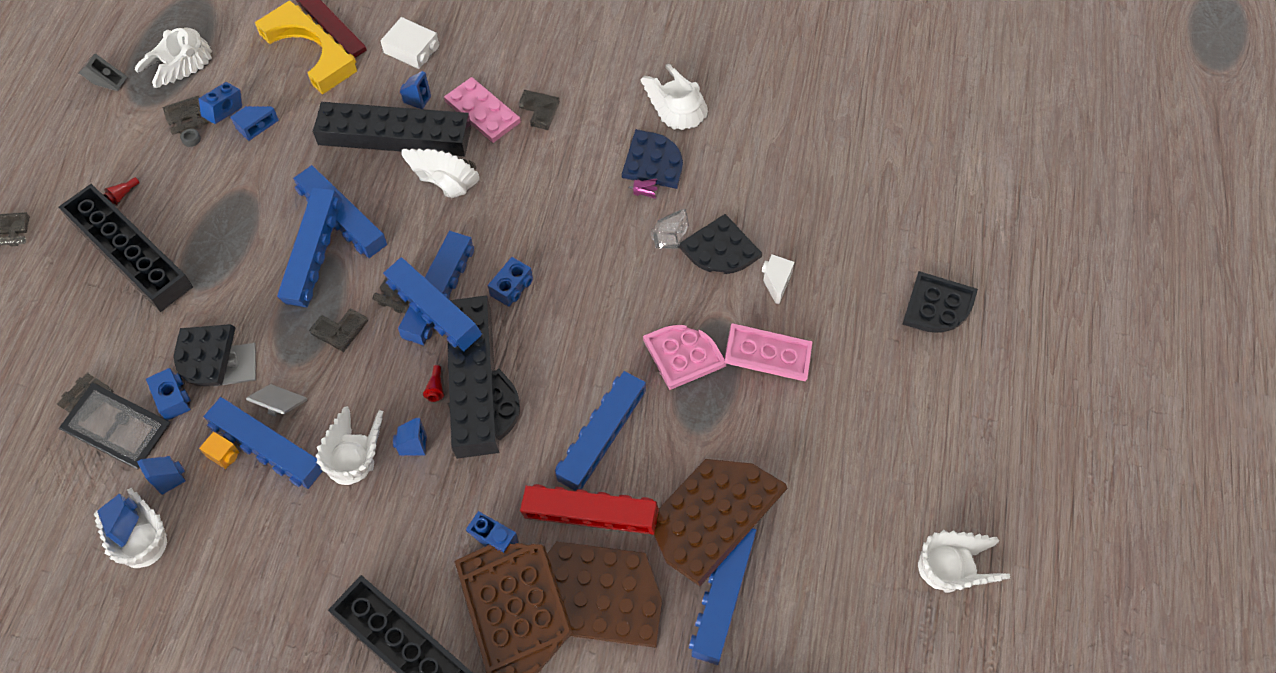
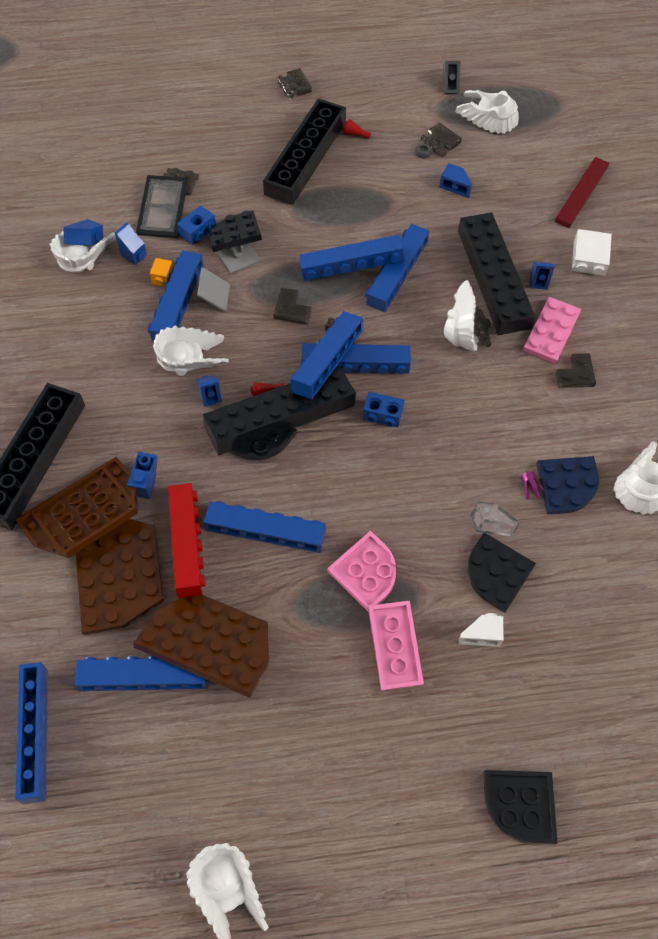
camera: 70 degrees right, 0 degrees up
blue brick [199,82,242,124] -> none
yellow arch [255,0,357,95] -> none

